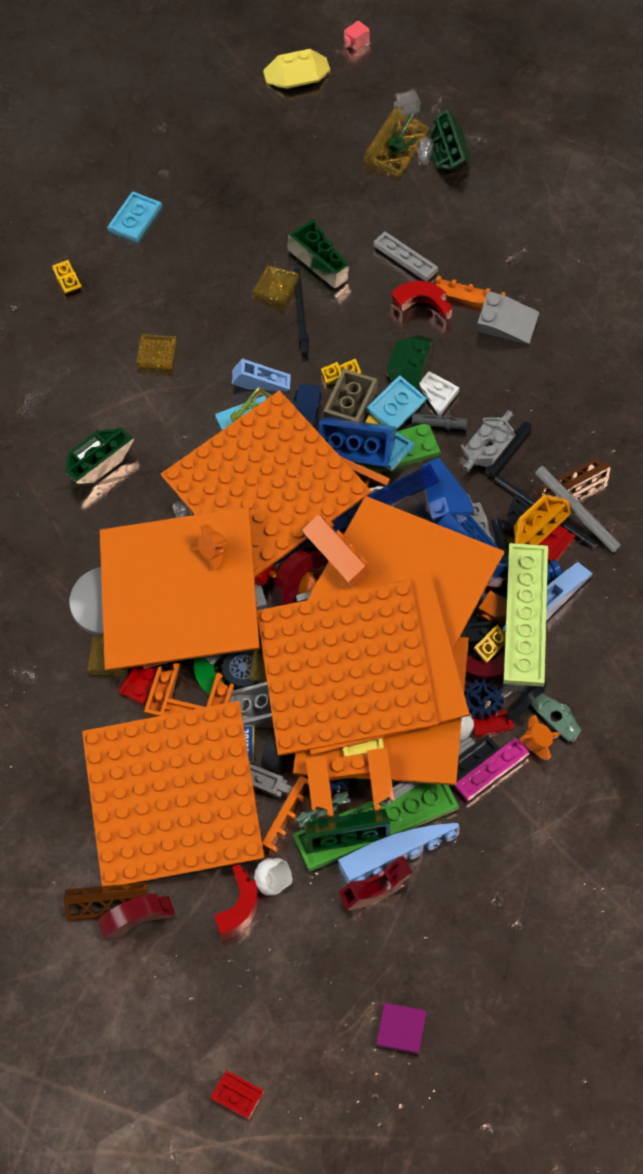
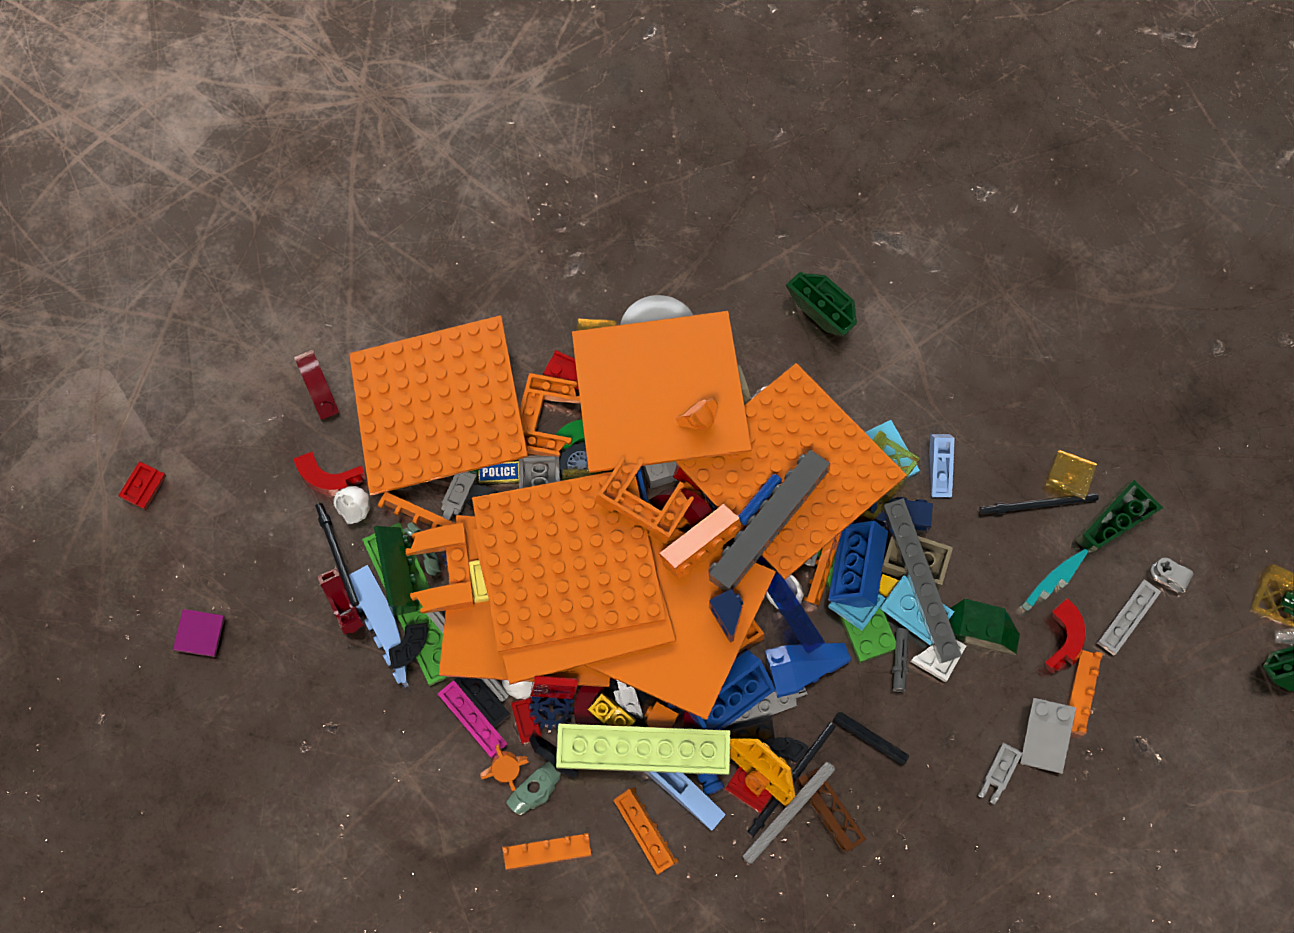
camera: 80 degrees right, 10 degrees up
yellow slope [52,260,81,294] -> none
reddish brown fence [64,882,149,921] -> none
medium azure tile [107,191,162,243] -> none
clear yellow plate [136,334,177,369] -> none
yellow slope [321,359,362,385] -> none
light grey plate [461,410,515,472] -> none
none -> black bar [315,503,359,607]
none -> black tile [388,623,427,670]
none -> orange hinge [502,833,591,870]
none -> red tile [530,676,577,699]
none -> orange wedge [595,456,694,544]
none -> orange hinge [613,787,679,875]
none -> dark grey brick [708,450,830,592]
none -> dark blue slope [709,589,743,643]
none -> blue axle [738,474,782,525]
none -> orange tile [745,771,770,796]
none -> dark grey brick [882,498,962,663]
none -> light grey hinge [978,742,1022,804]
none -> teal slope [1021,549,1089,611]
none -> light grey piece [1150,558,1193,593]

